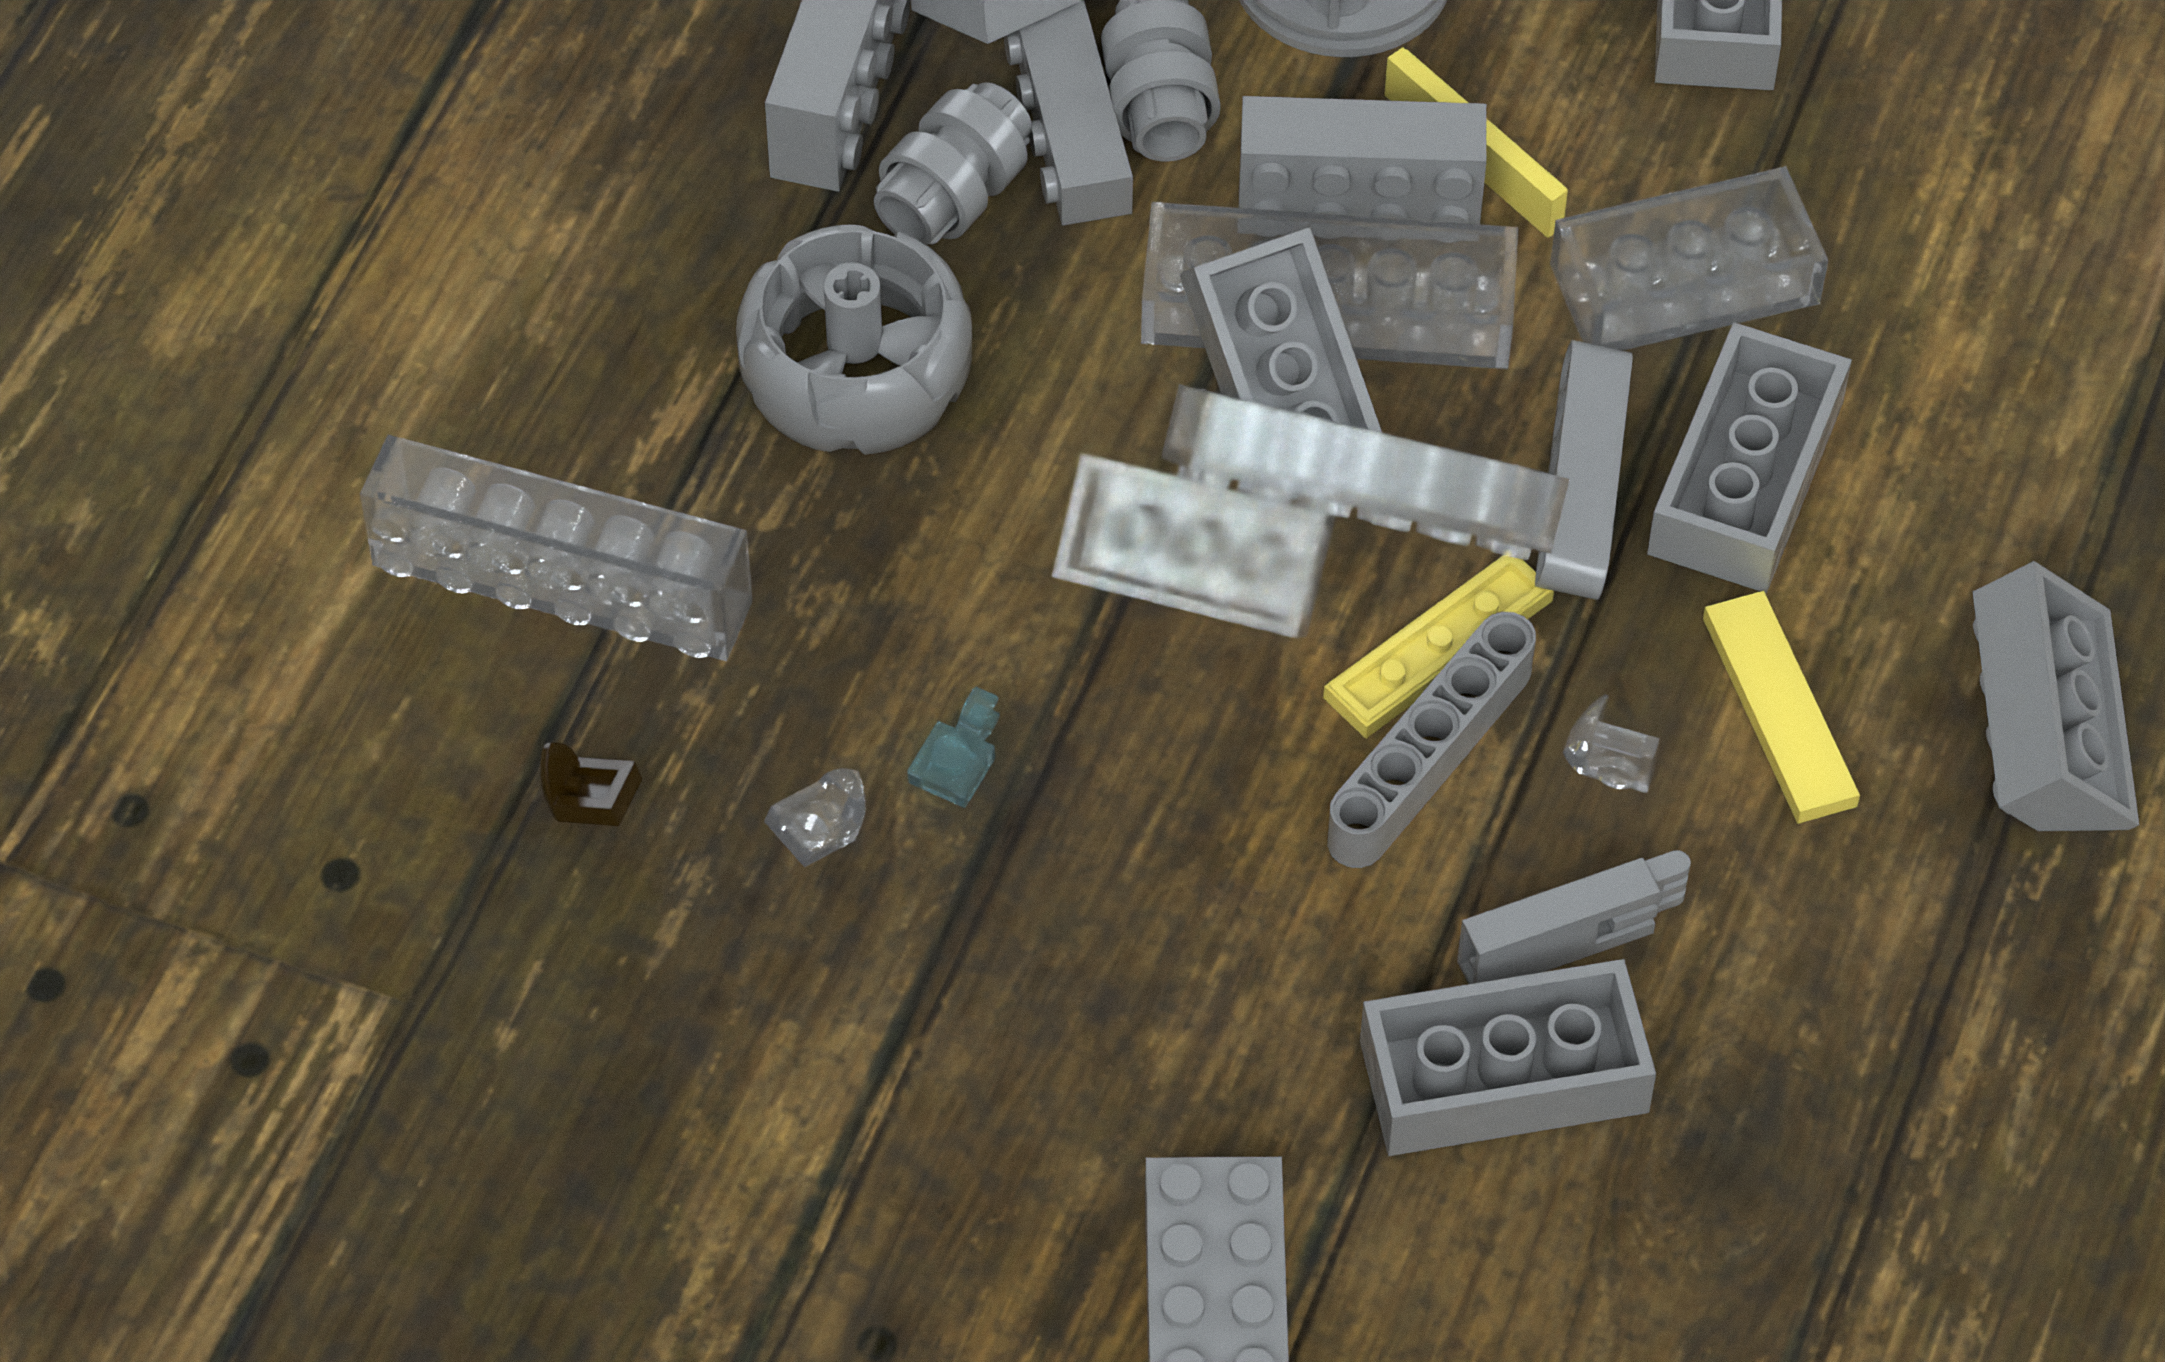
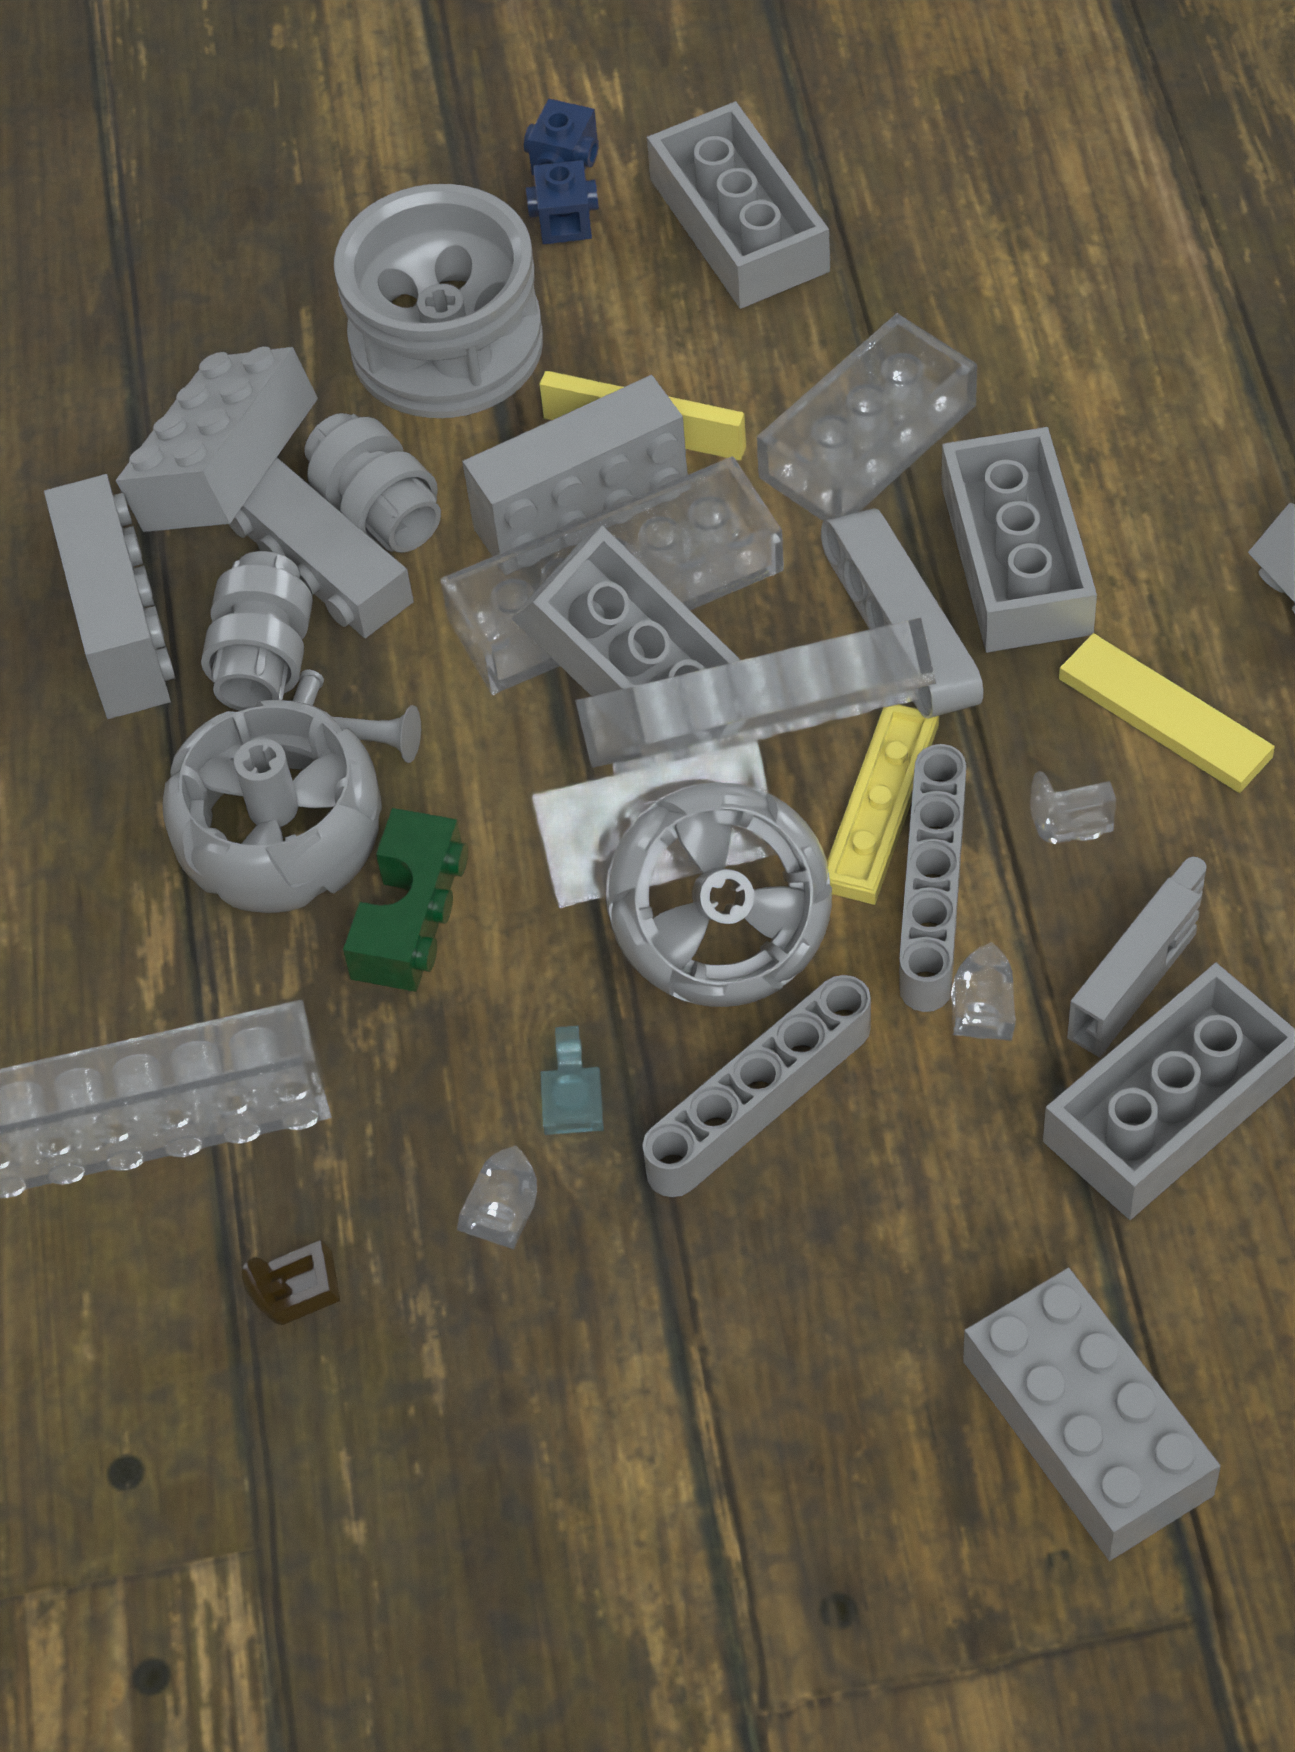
camera: 25 degrees left, 0 degrees up
none -> light grey piece [293,670,421,763]
none -> dark green arch [343,808,468,992]
none -> light grey wheel [606,782,832,1007]
none -> light grey beam [643,975,871,1197]
none -> clear plate [951,942,1015,1041]

